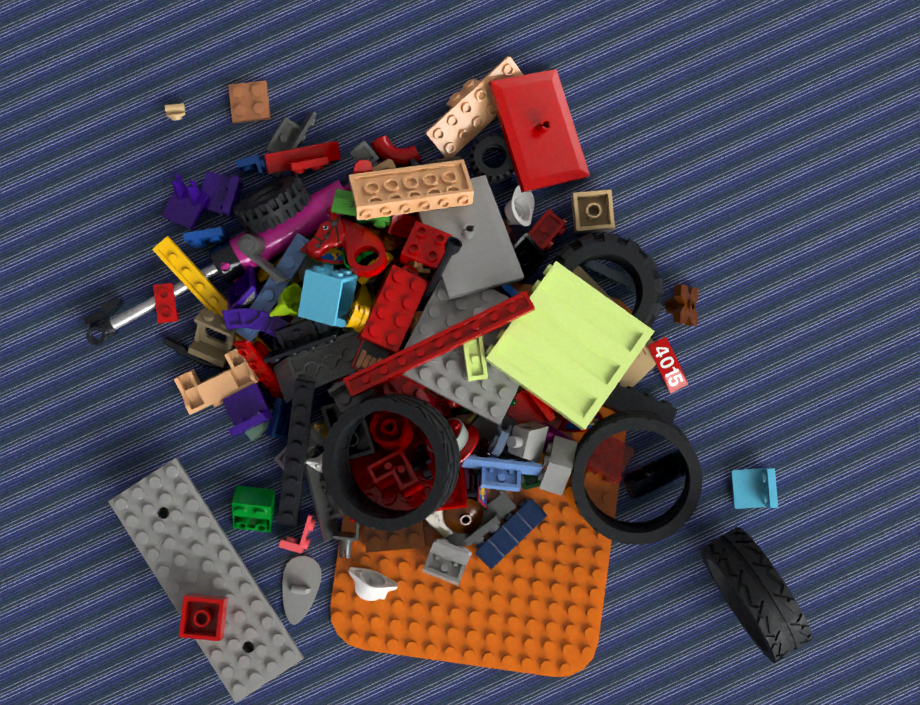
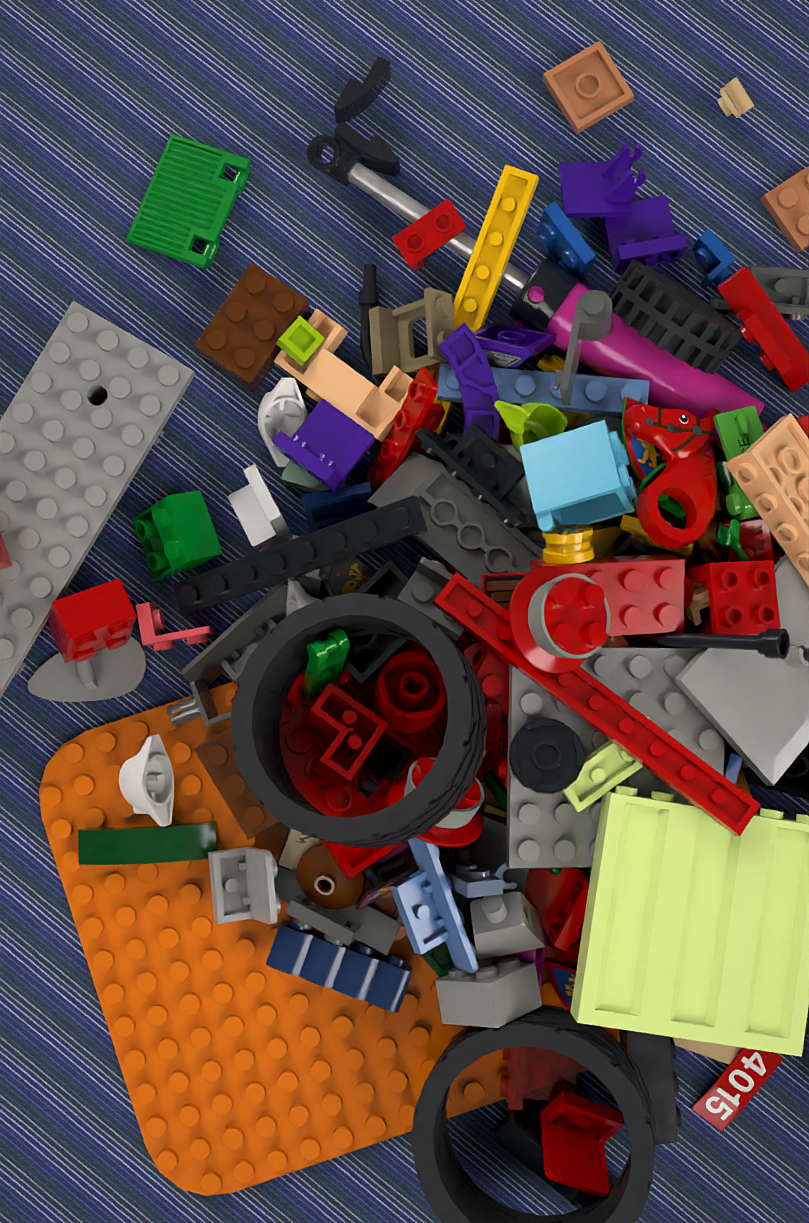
camera: 65 degrees right, 0 degrees up
none -> red brick [49,578,137,663]
none -> dark green slope [78,822,217,865]
none -> green window [125,133,251,269]
none -> reddish brown brick [194,262,311,393]
none -> panel [228,464,290,549]
none -> white hat [257,377,308,467]
none -> lime plate [276,315,325,367]
none -> green plate [301,628,350,701]
none -> black slope [334,56,391,124]
none -> red piece [508,566,610,673]
none -> black tile [509,718,584,795]
none -> red bracket [540,1090,624,1198]
none -> nougat plate [542,41,634,135]
none -> green hand [717,519,750,562]

